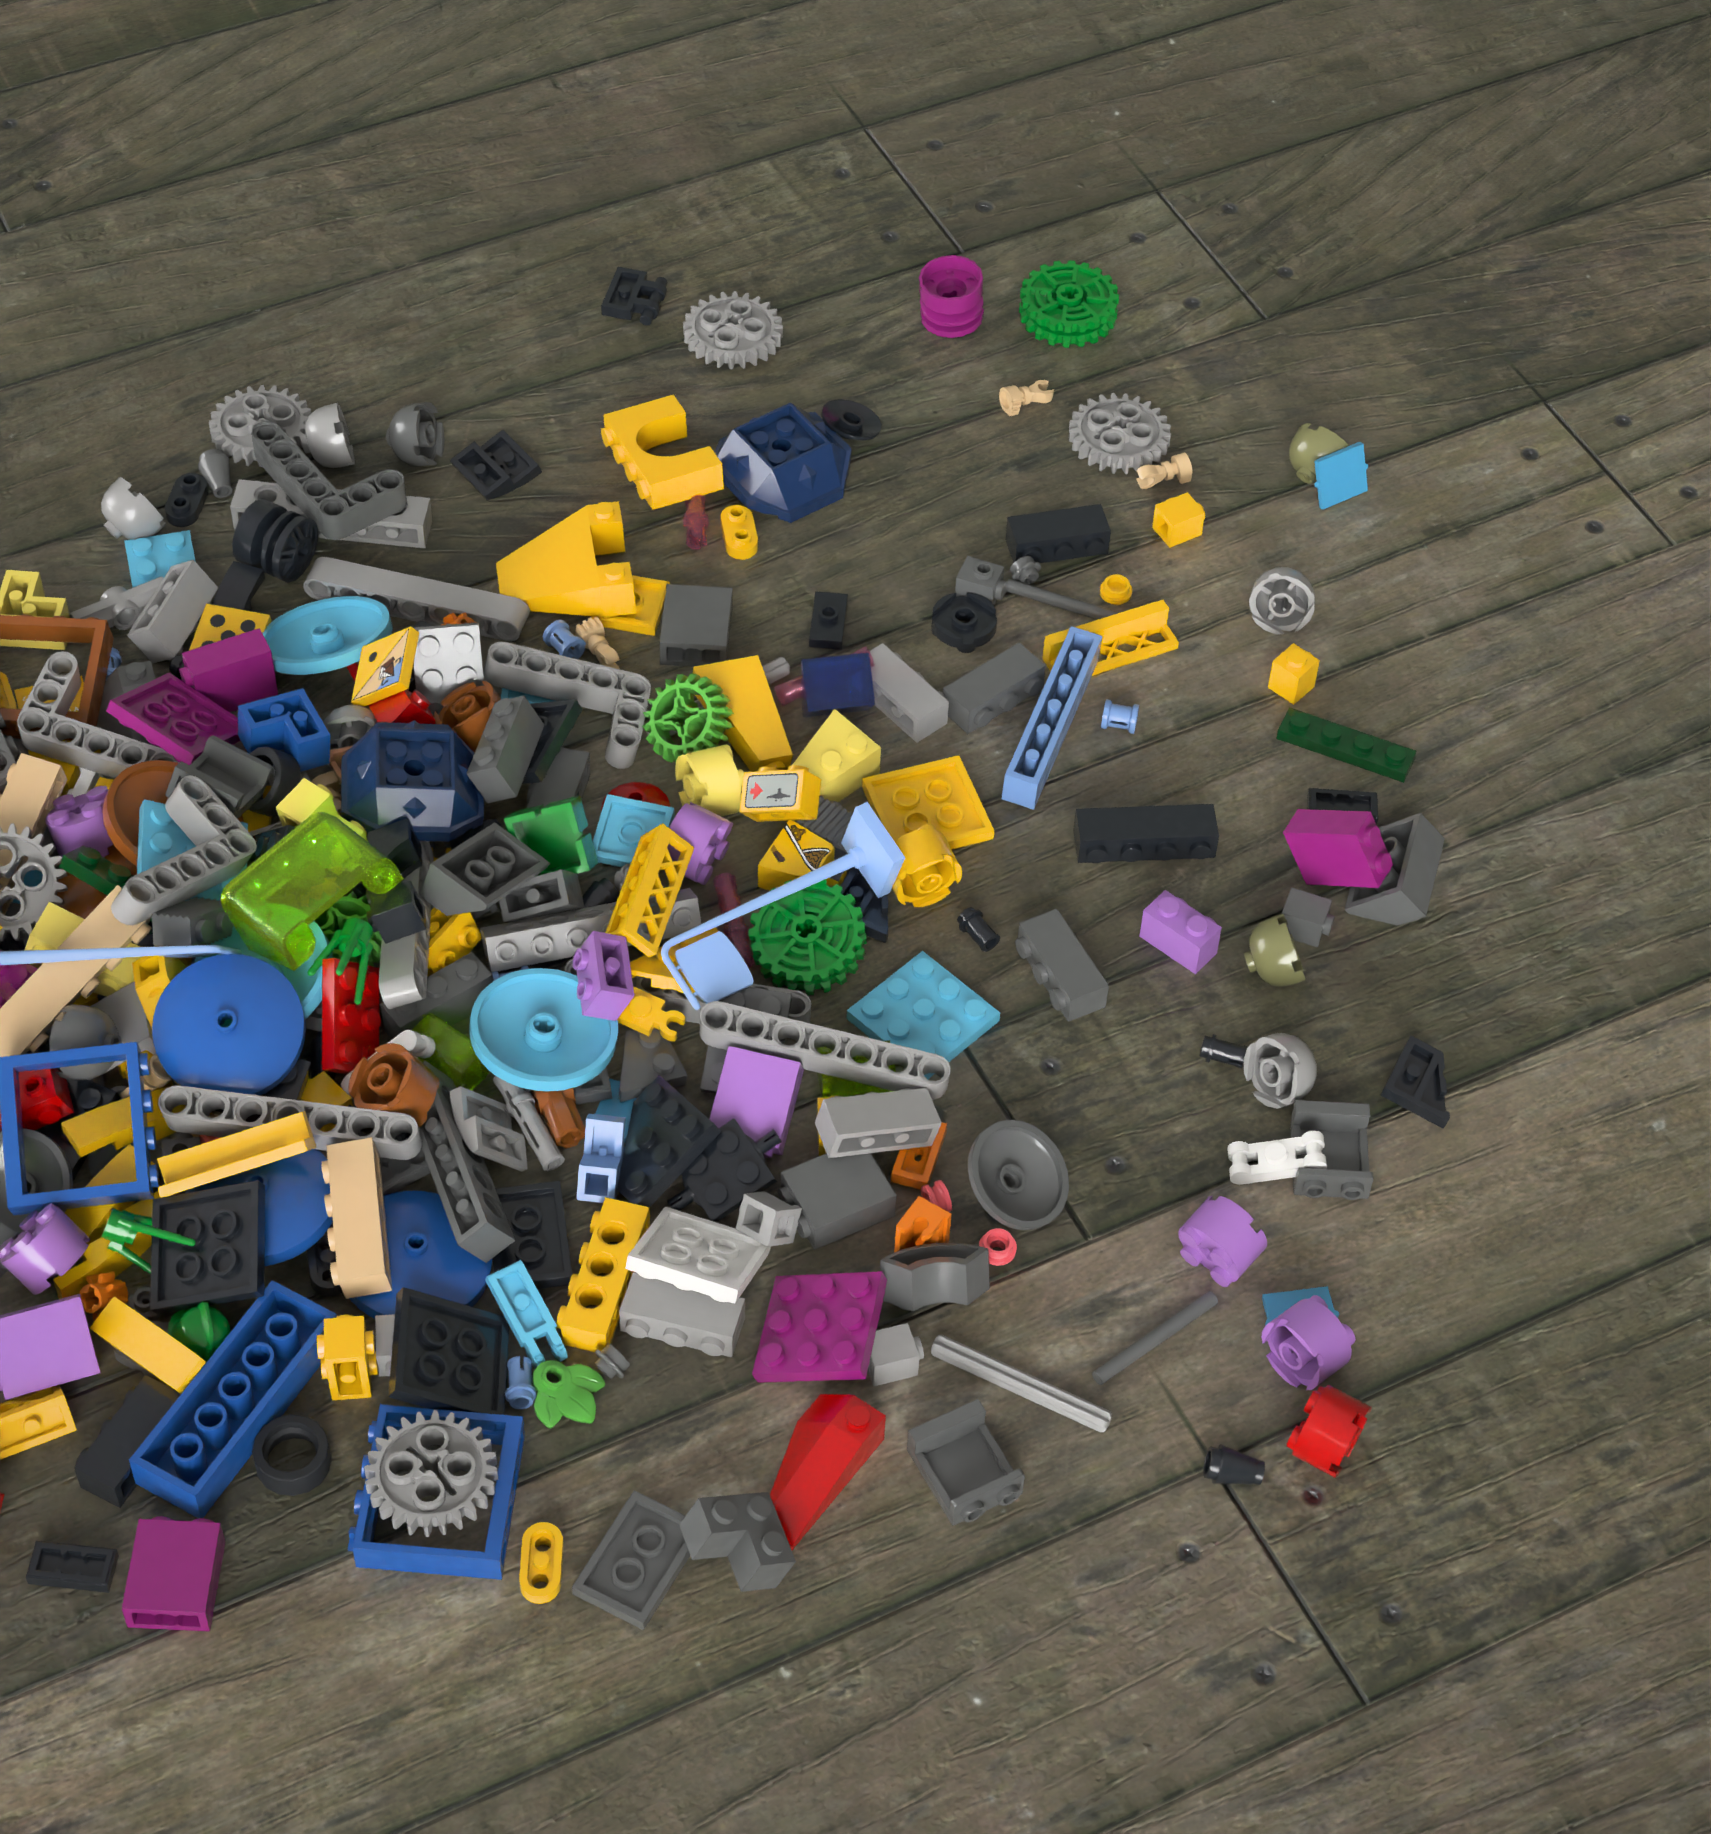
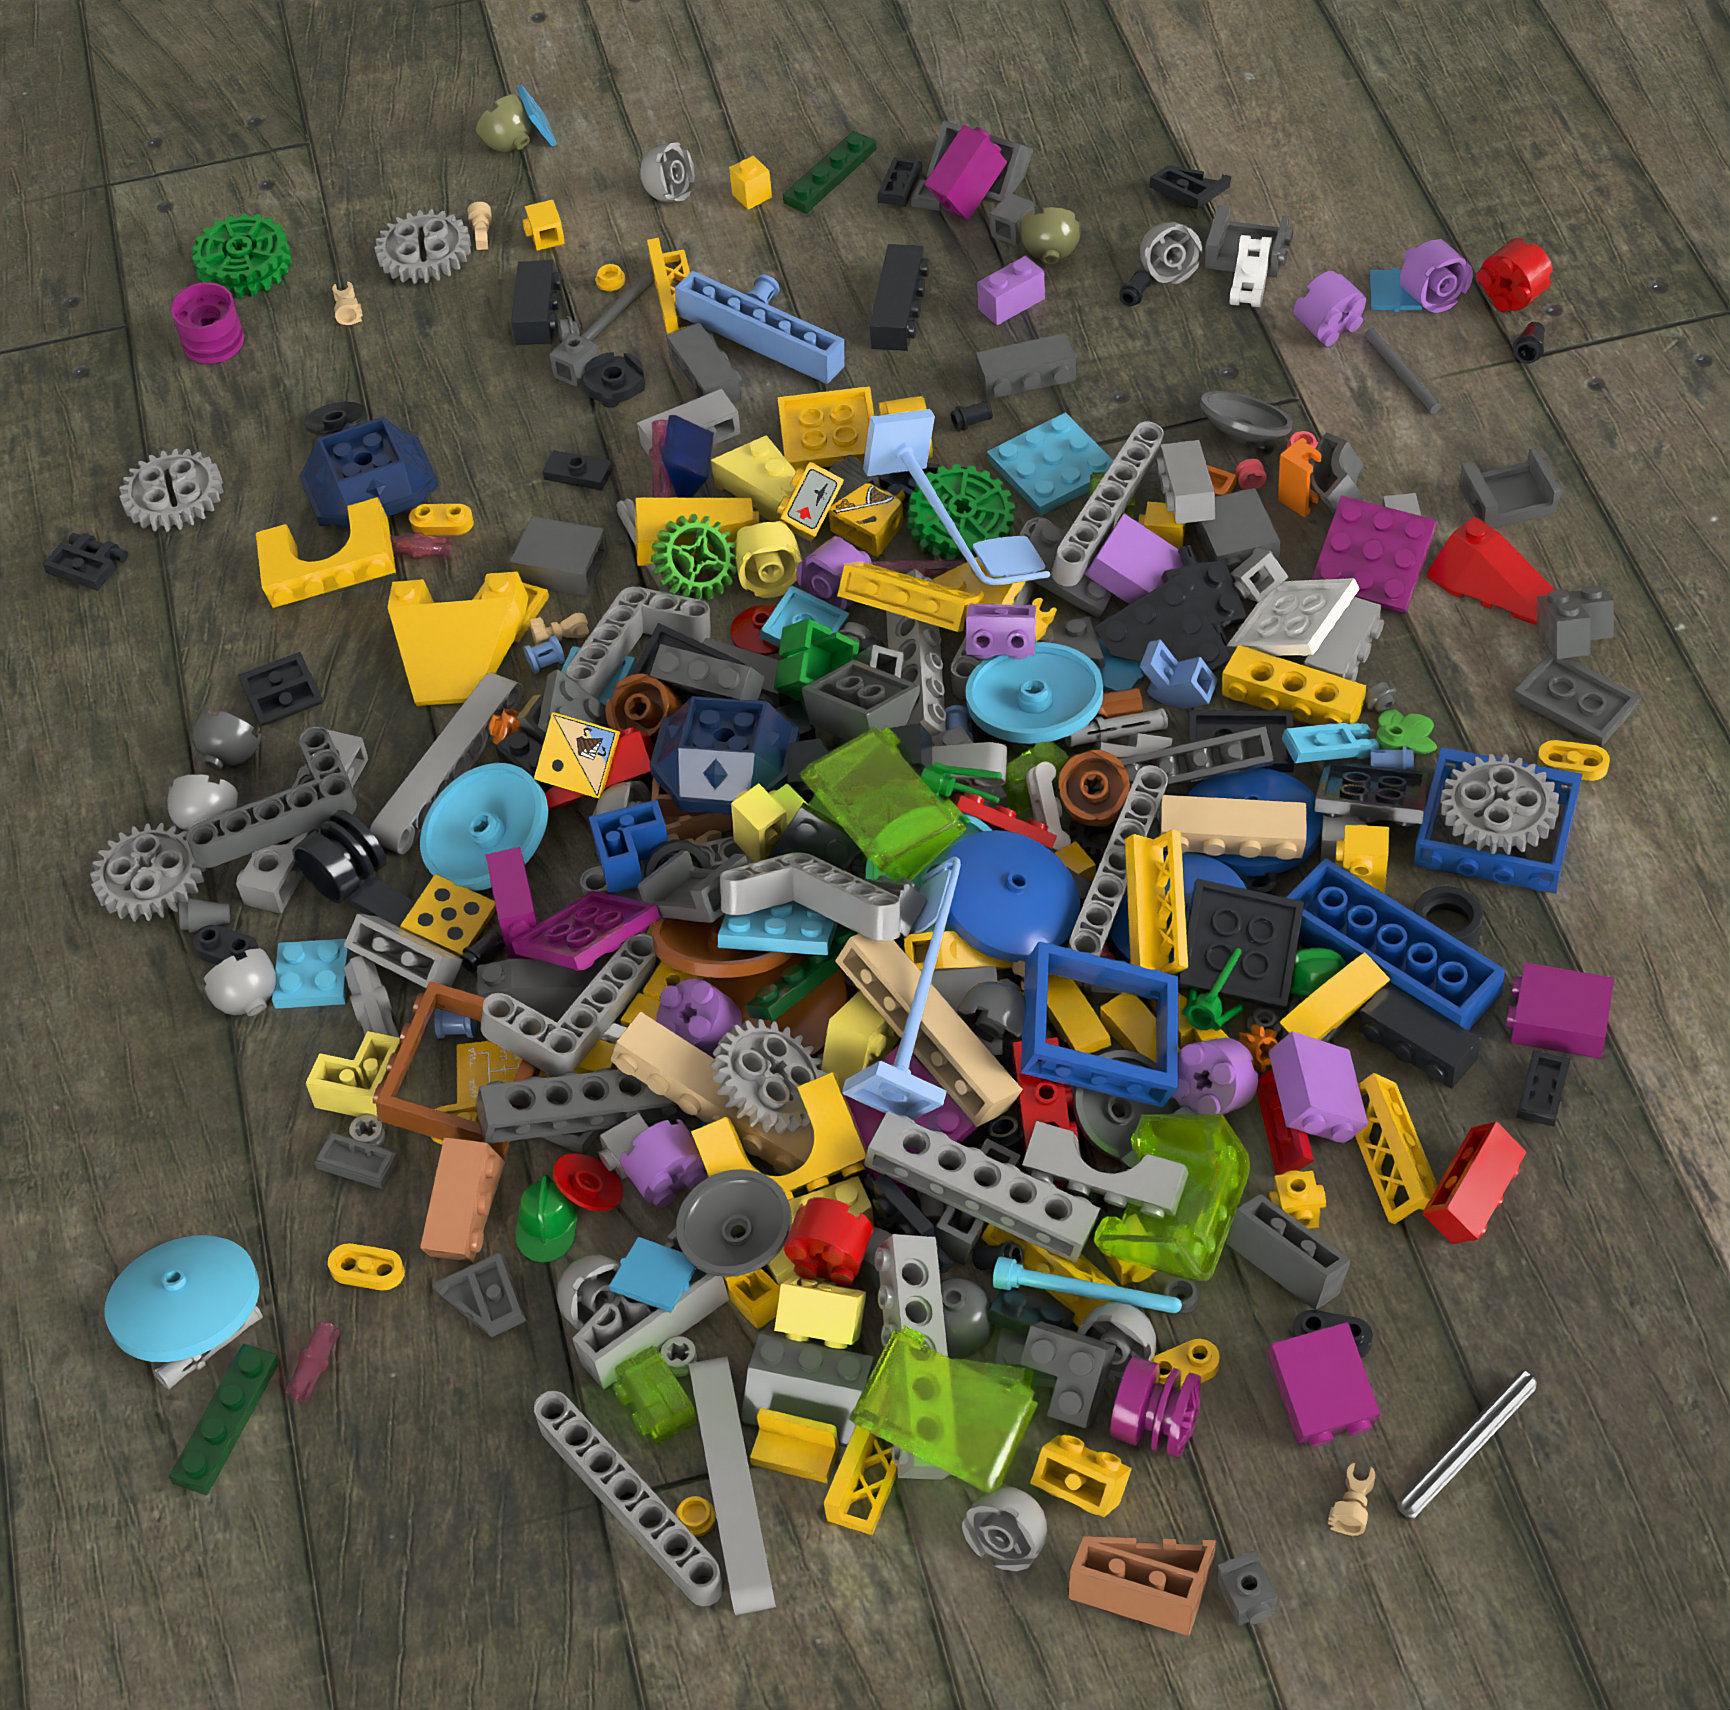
camera: 70 degrees left, 0 degrees up
light grey axle [931,1335,1112,1432] -> none

